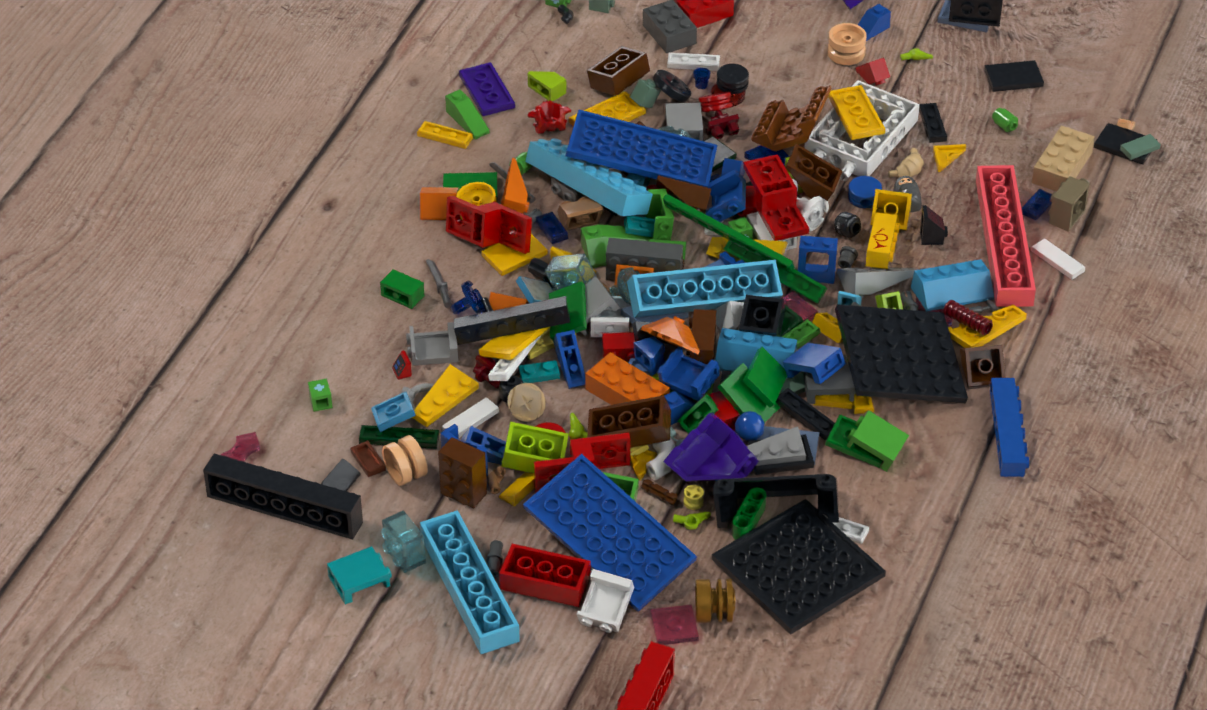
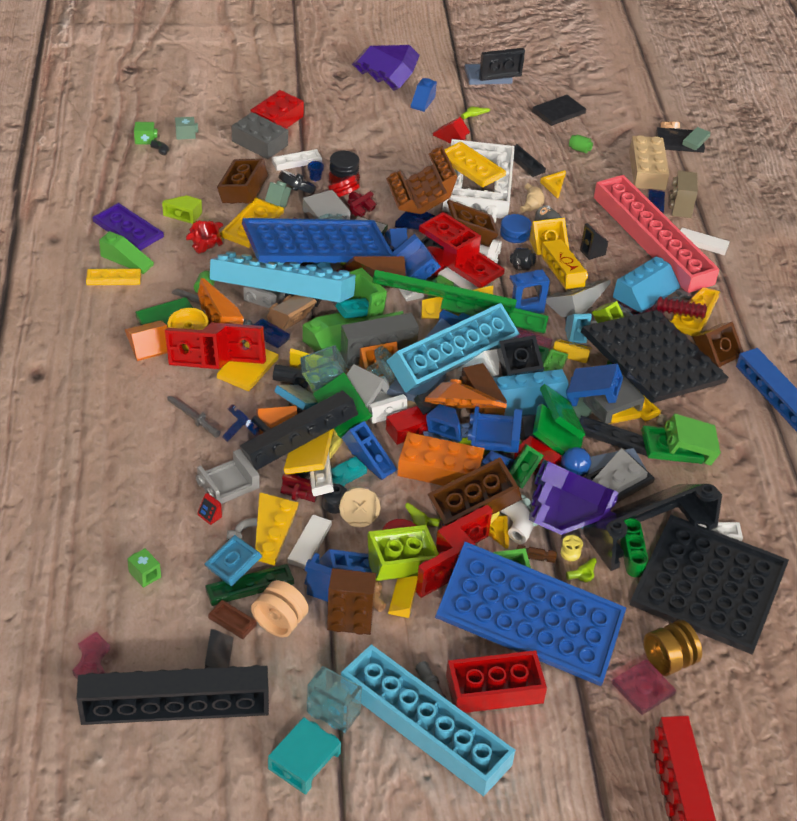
camera: 30 degrees left, 0 degrees up
green brick [380,269,425,309] -> none
white panel [576,569,634,633] -> none
light nougat wheel [828,23,866,65] -> none

